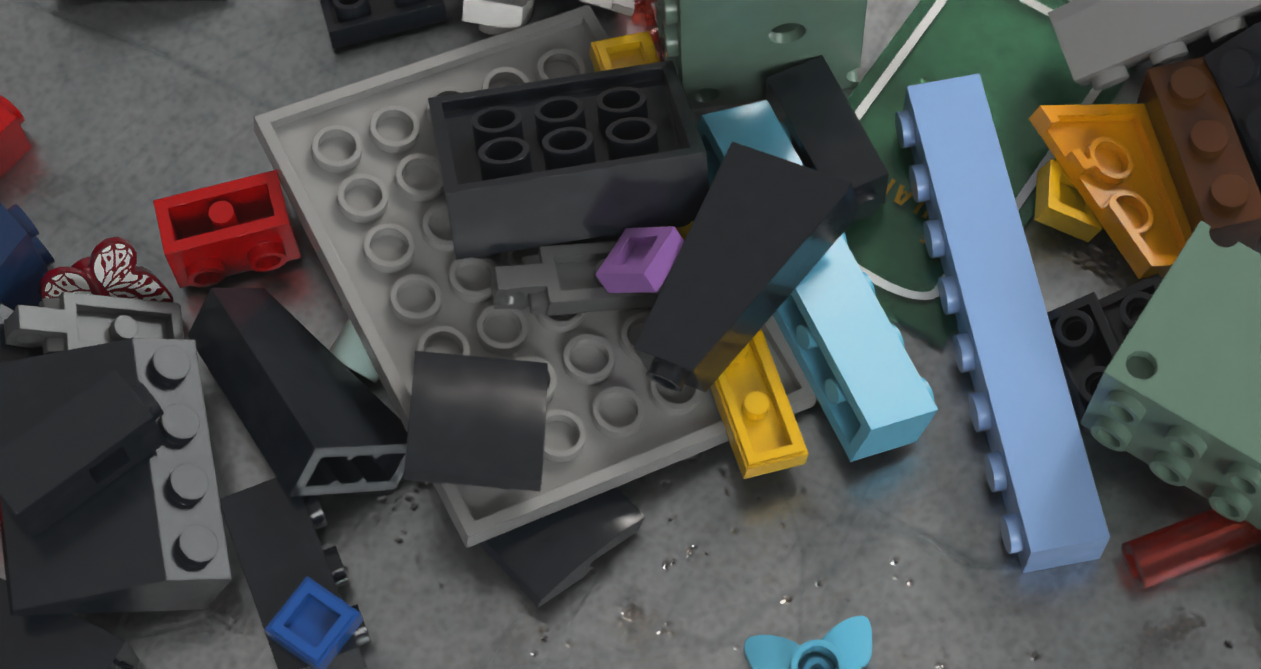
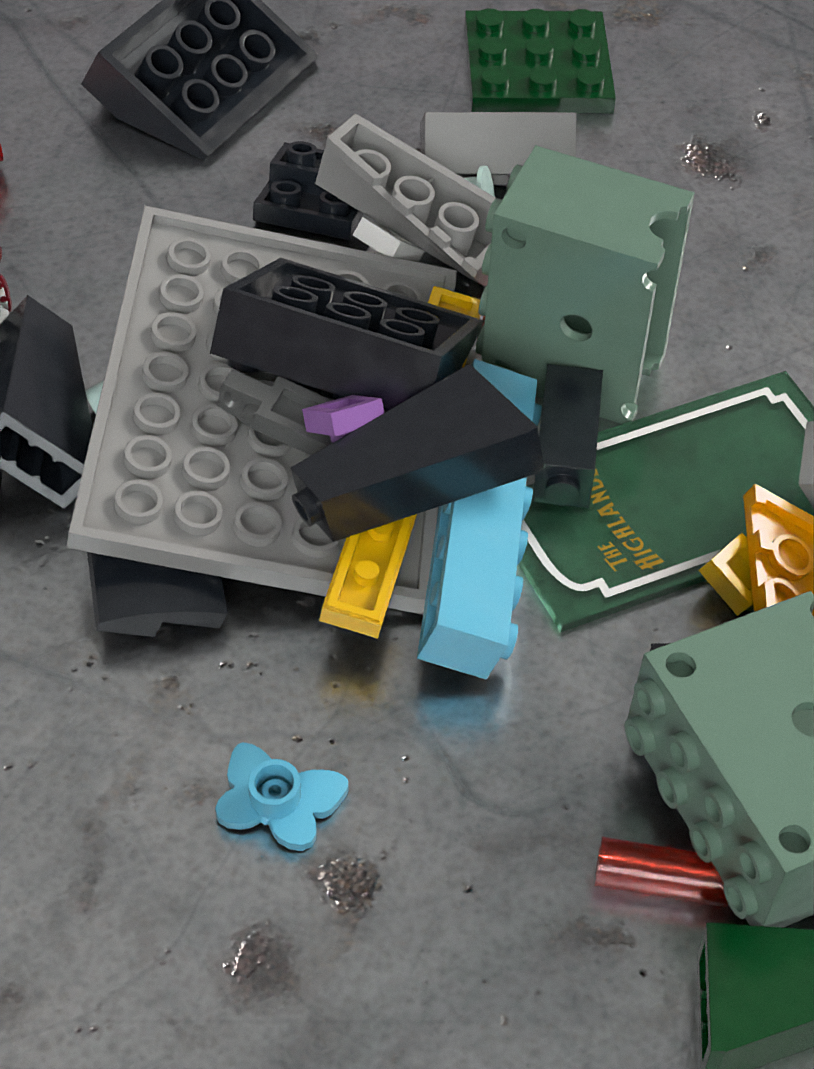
camera: 25 degrees right, 15 degrees down
red brick [153,169,301,288] -> none
black slope [404,351,548,492] -> none
light blue brick [895,73,1110,573] -> none

